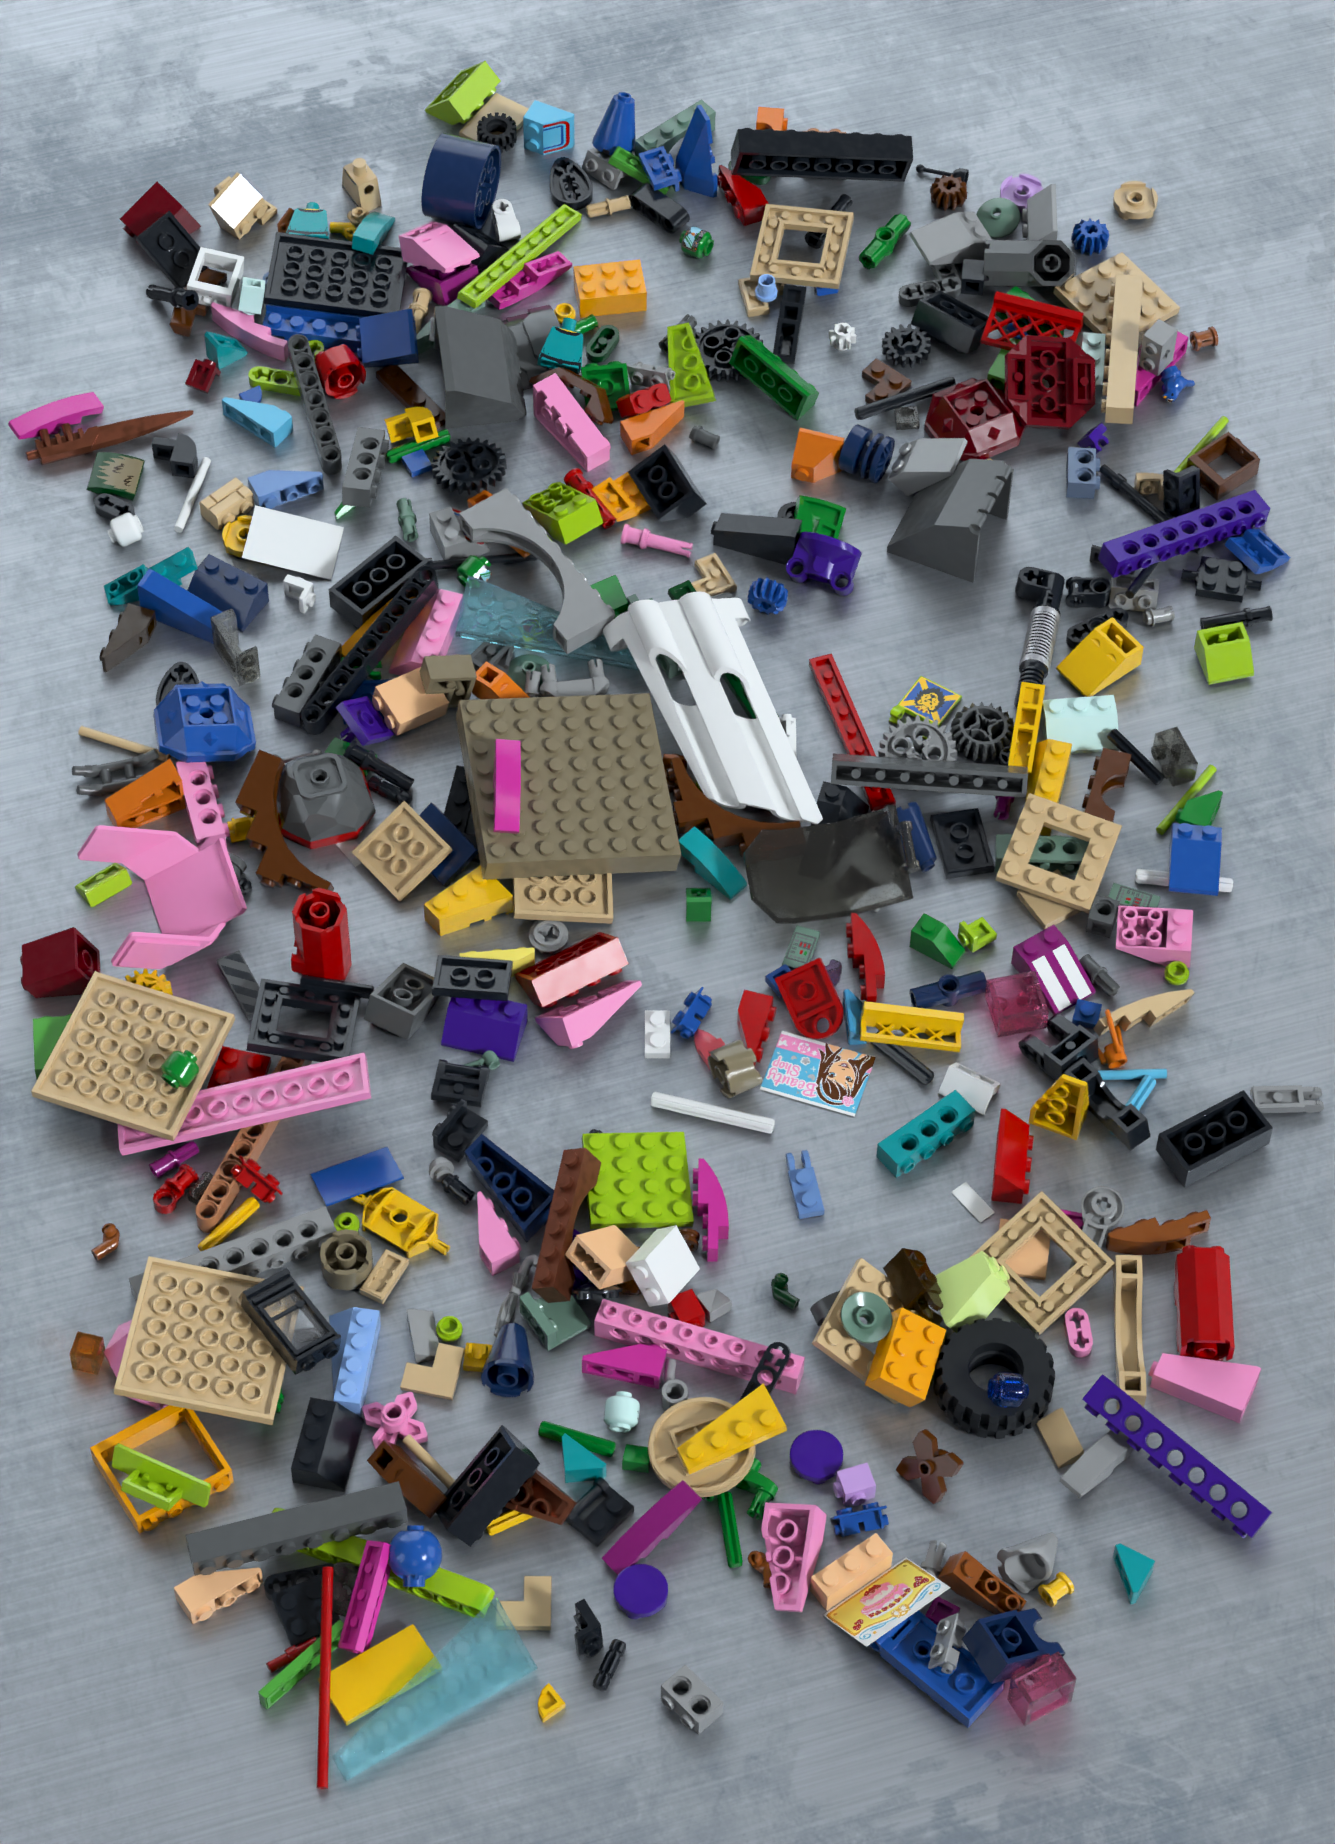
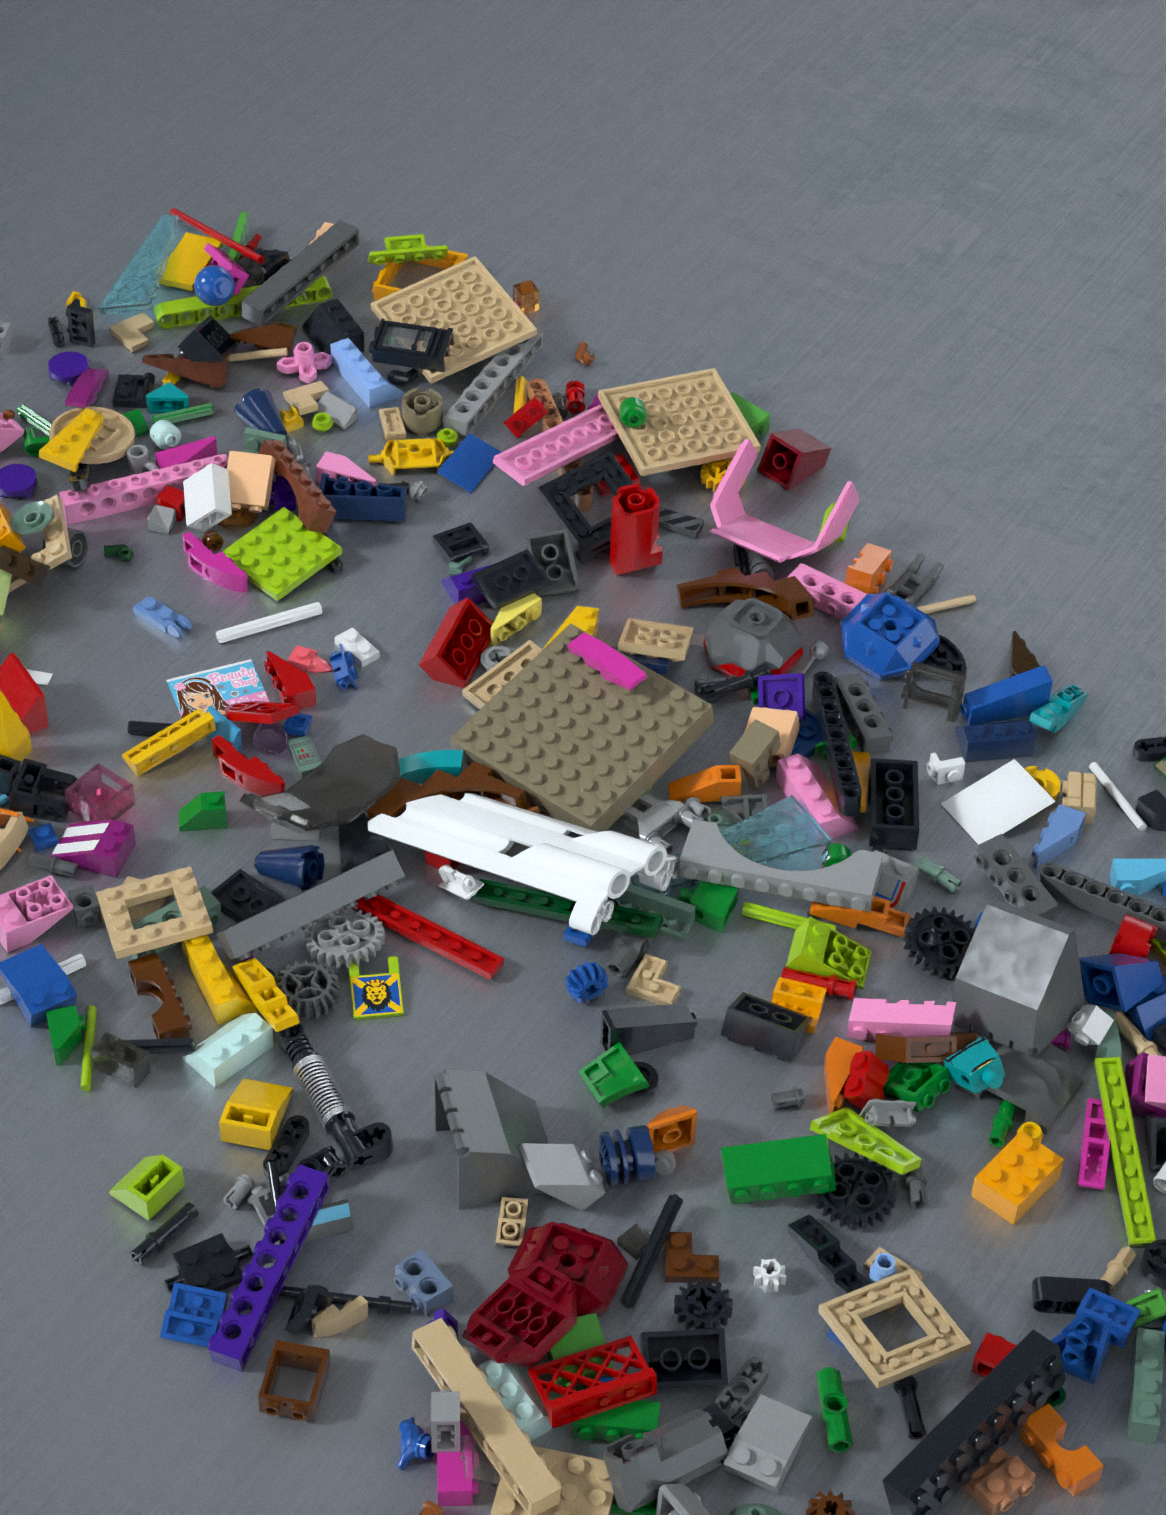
camera: 140 degrees right, 10 degrees down
white head [107,513,144,547] -> none
black bracket [432,1099,488,1162] -> none
bright pink wedge [535,980,642,1049] -> none
dark green plate [586,325,619,363] -> none
bright pink pin [621,524,693,558] -> none
head [679,226,714,259] -> none
green slope [686,888,712,922] -> none
dark tan brick [708,1040,762,1099] -> none
dark purple piece [786,532,862,596] -> none
teal brick [876,1090,976,1178] -> none
dark blue piece [909,970,988,1009] -> none
white panel [938,1062,1001,1115] -> none
lime bracket [957,917,997,953] -> none
sand green tile [1108,882,1161,908] -> none
lime bar [1173,416,1229,473] -> none

